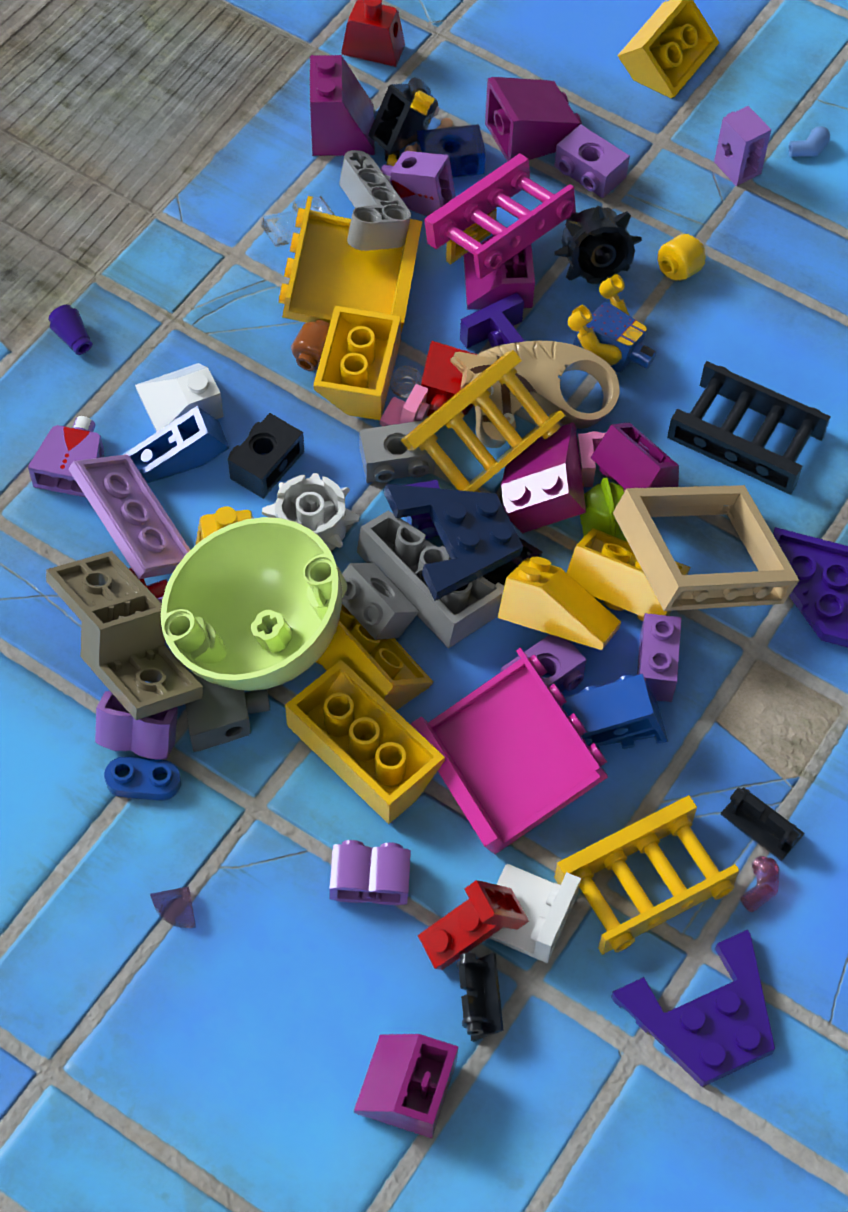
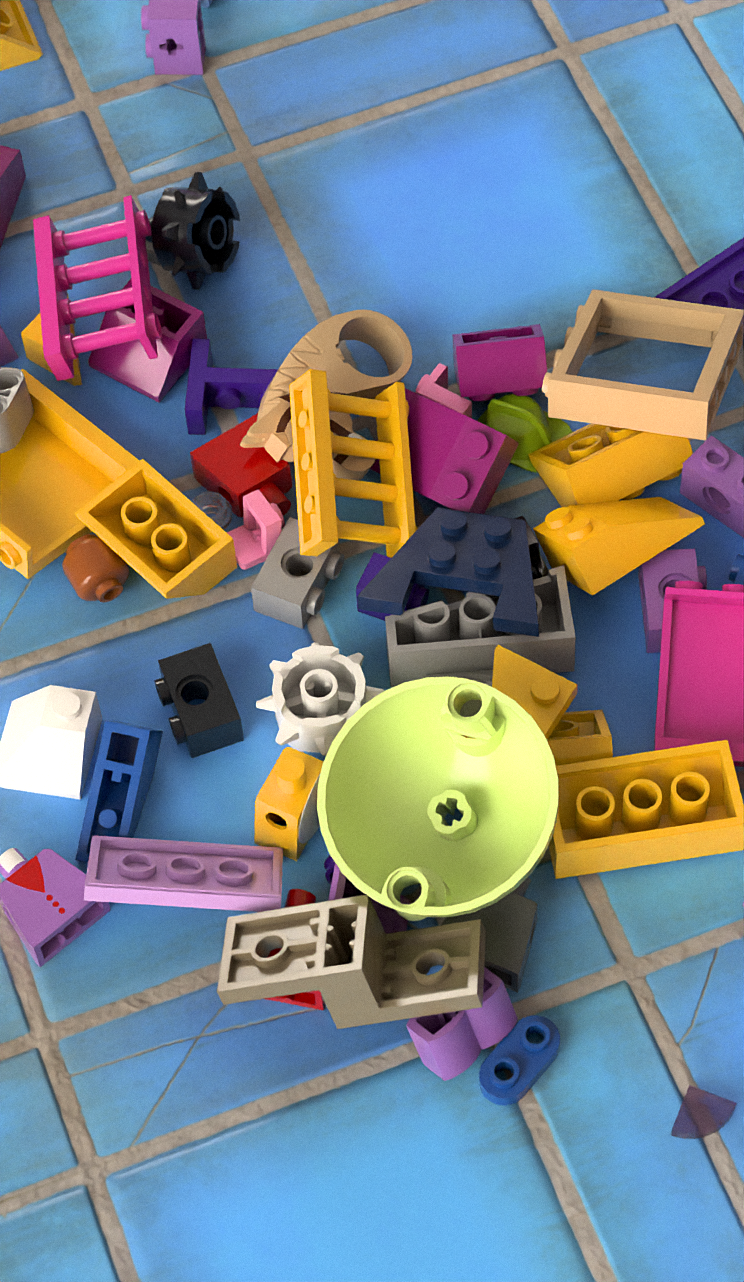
camera: 50 degrees left, 0 degrees up
medium lavender brick [554,124,630,198] -> none
torso [568,274,657,372] -> none
yellow head [657,234,706,282] -> none
black fence [667,361,831,495] -> none
none -> yellow wing [492,645,578,740]

